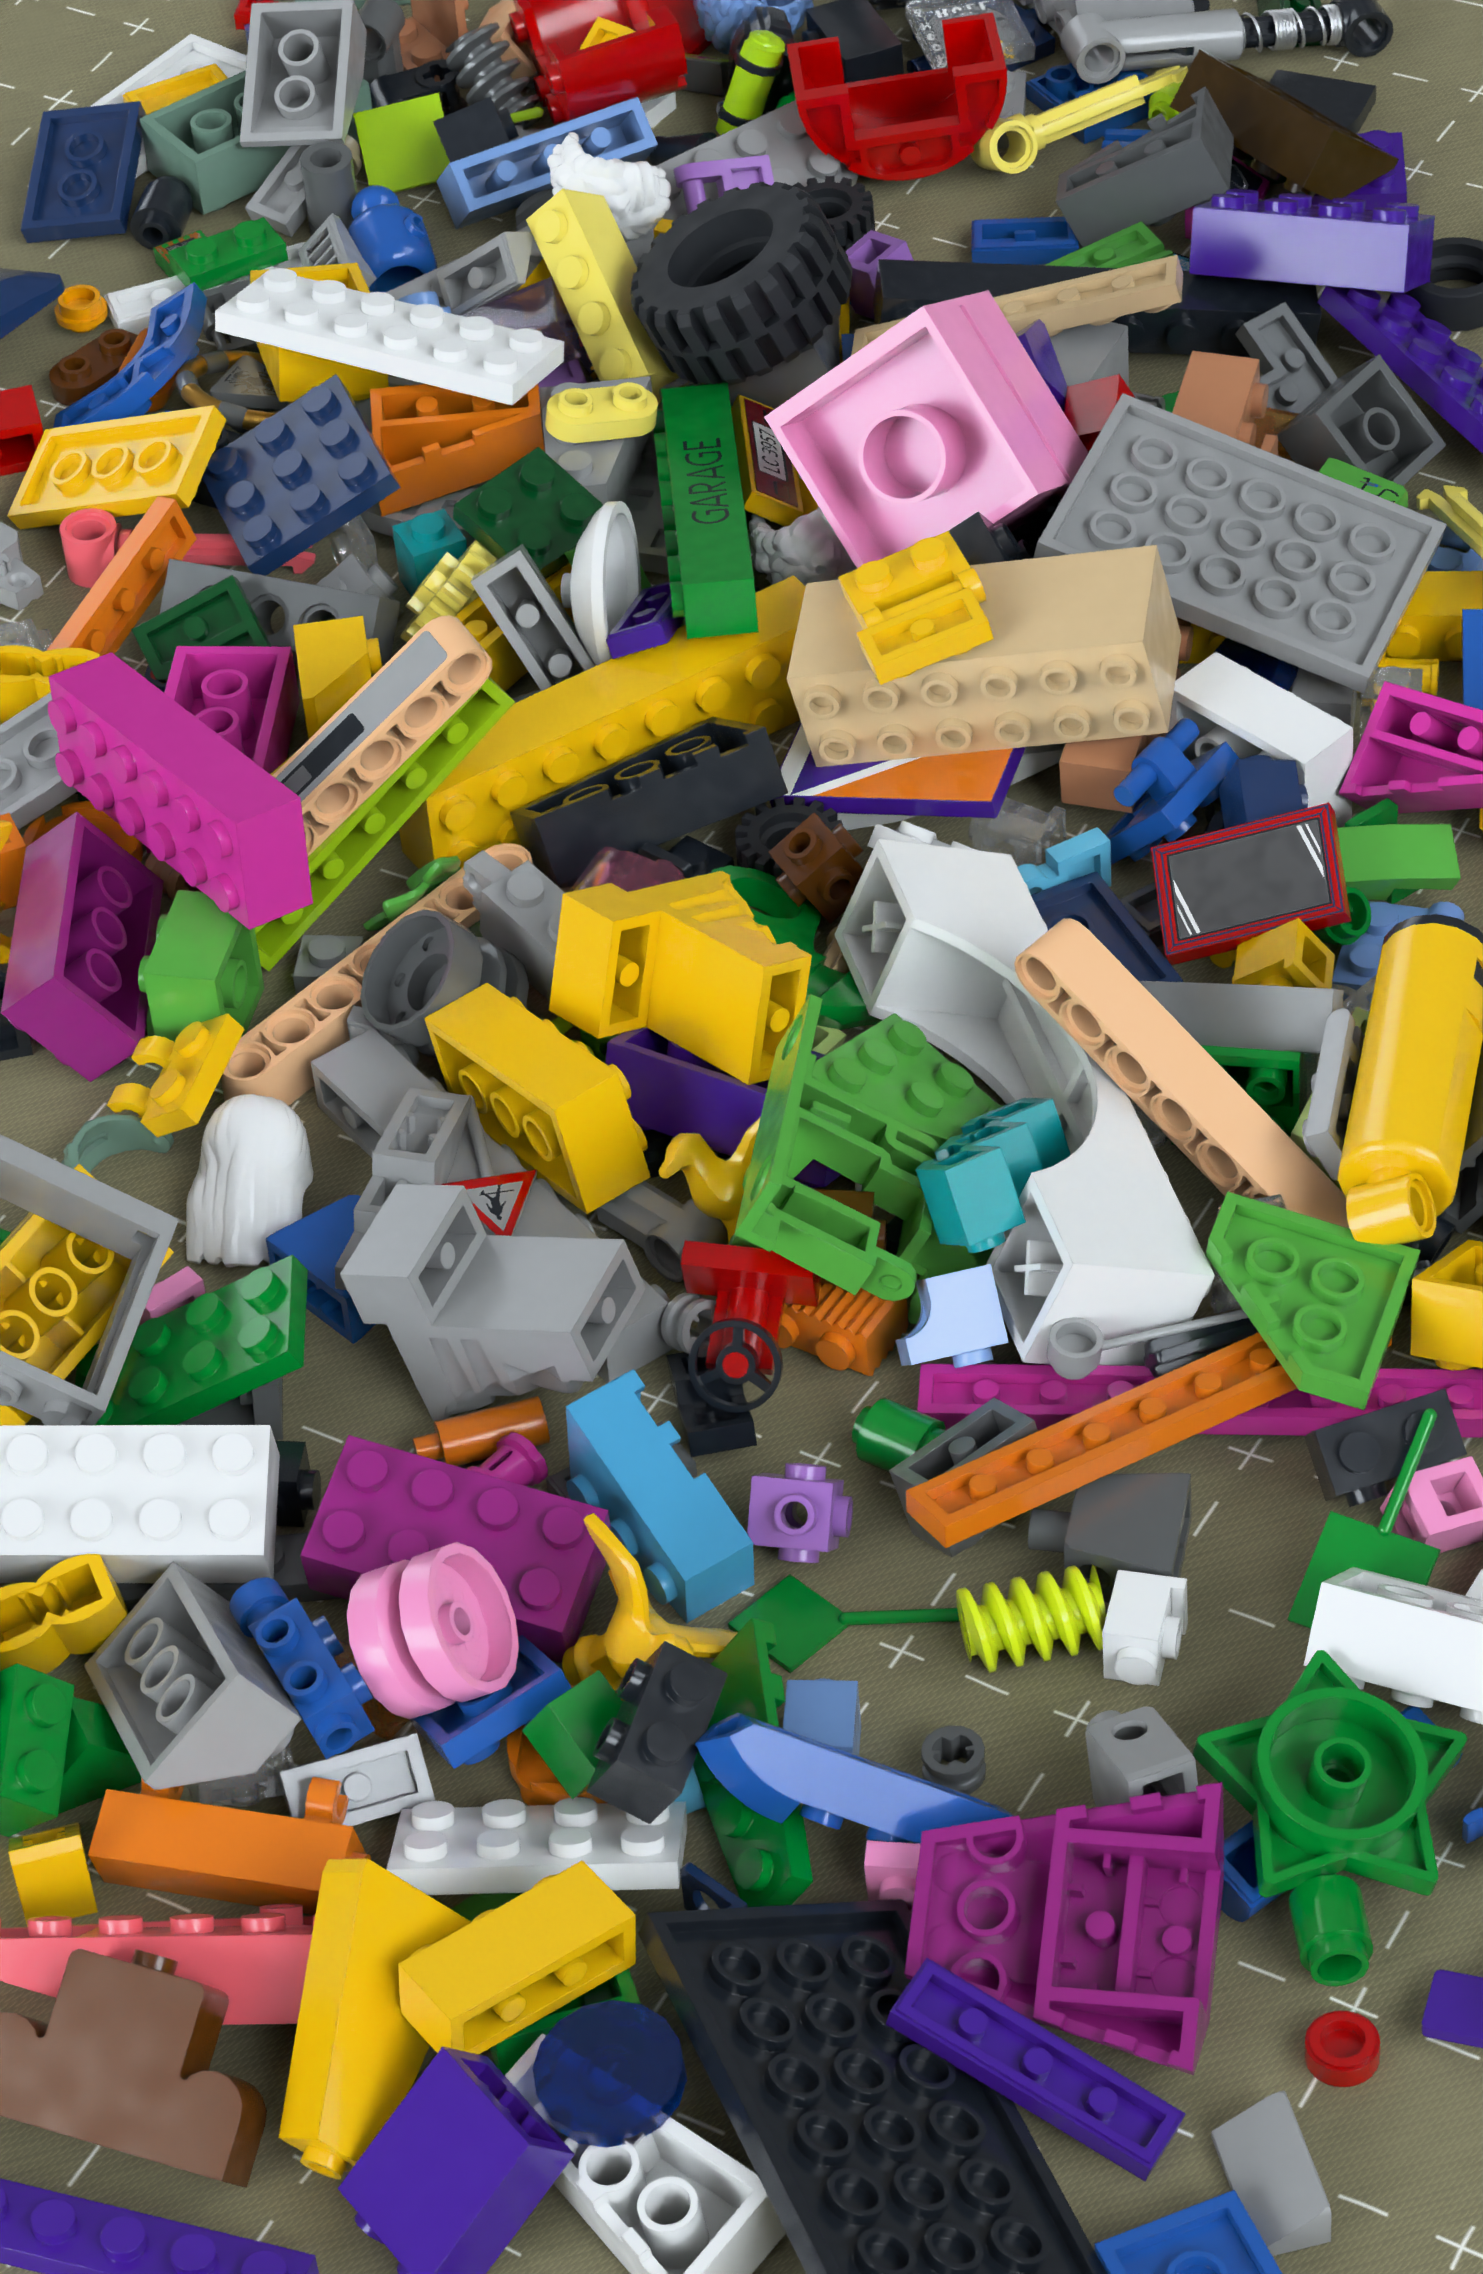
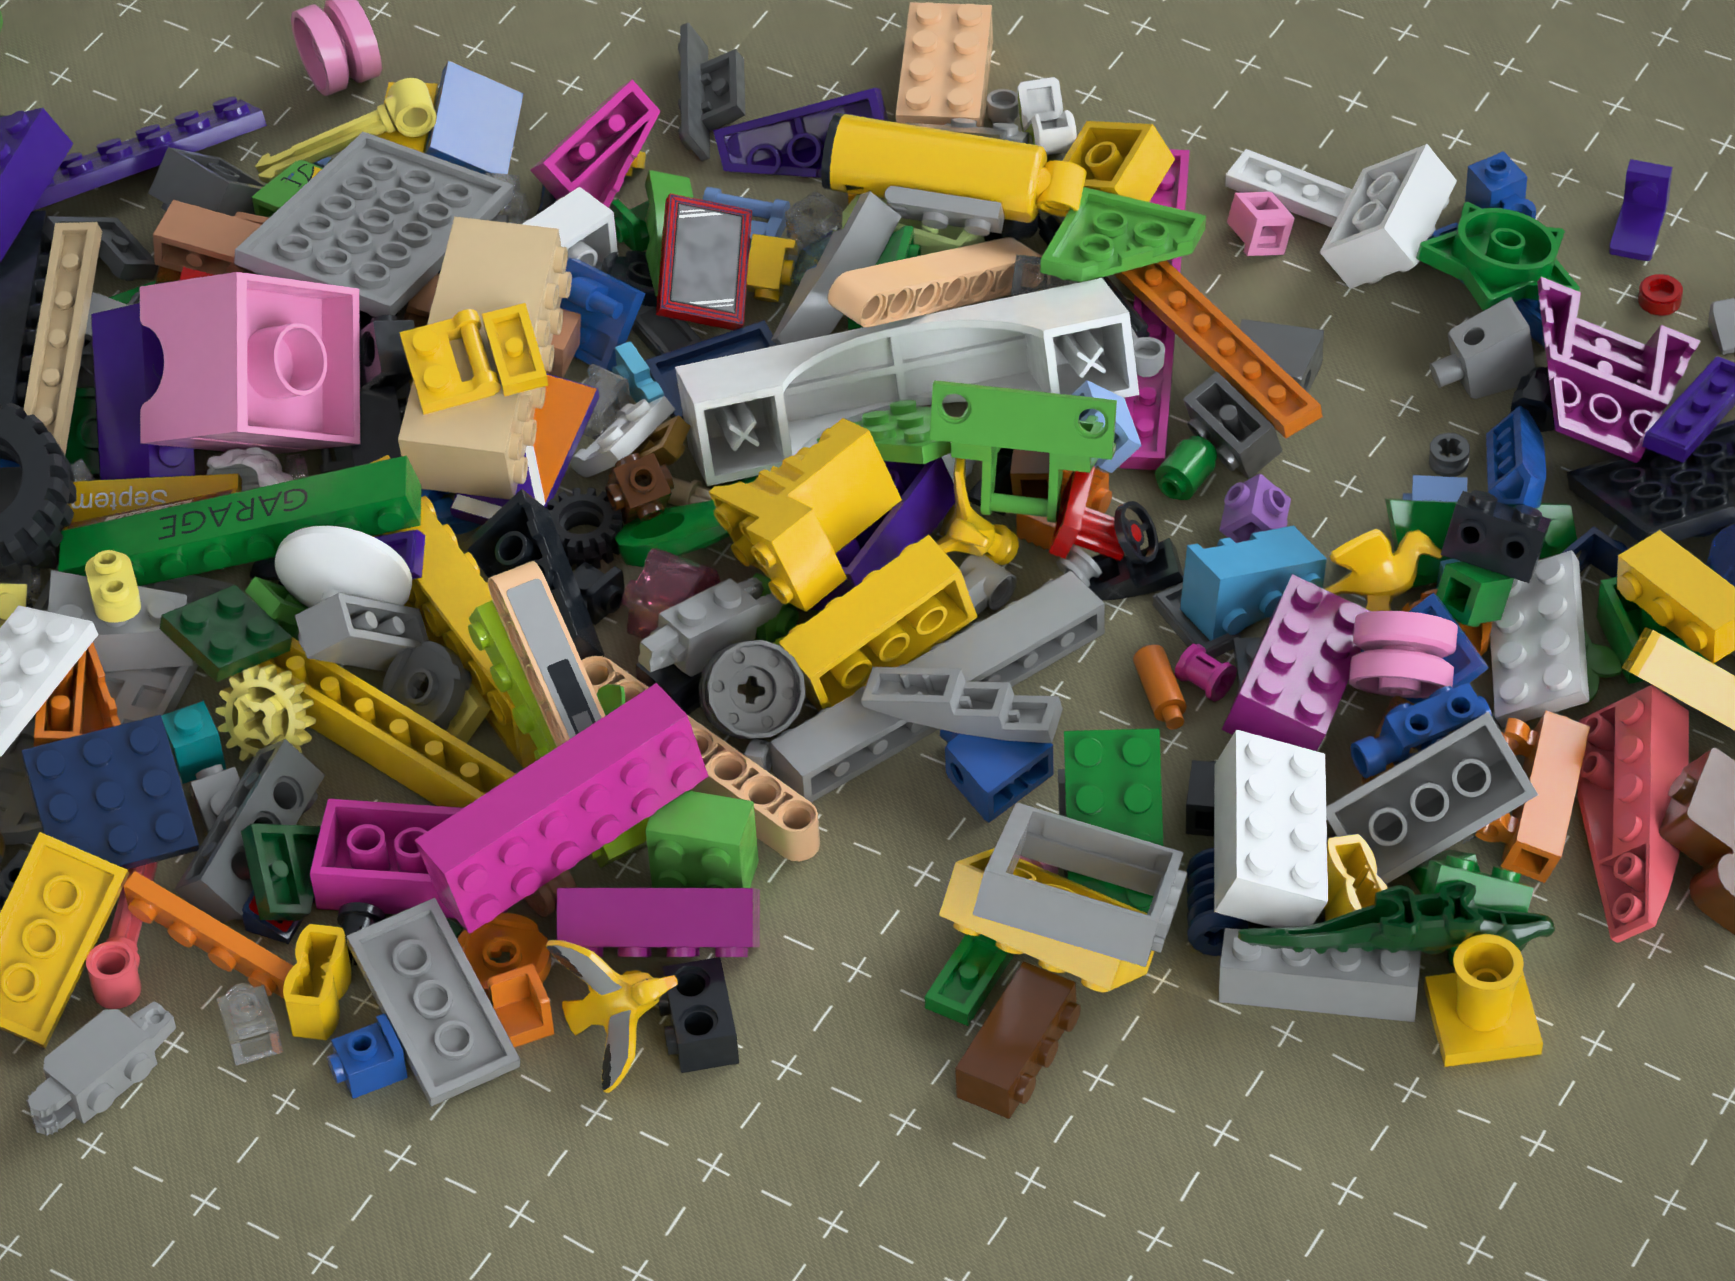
camera: 90 degrees left, 5 degrees up
yellow slope [8,1822,98,1927] -> none
sand green helmet [61,1114,174,1173] -> none
yellow plate [107,1013,245,1137] -> none
white hair [186,1094,314,1267] -> none
yellow slope [293,616,382,740] -> none
light grey brick [340,1184,646,1421] -> none
piece [441,1095,537,1236] -> none
green piece [728,1574,959,1673] -> none
bright pink plate [864,1840,920,1910] -> none
teal brick [915,1098,1071,1253] -> none
neon yellow piece [956,1564,1107,1673] -> none
white brick [1102,1570,1188,1686] -> none
dark blue brick [1218,755,1308,829] -> none
green piece [1287,1408,1440,1629] -> none
green brick [1289,1873,1373,1986] -> none
black brick [1304,1389,1467,1507] -> none

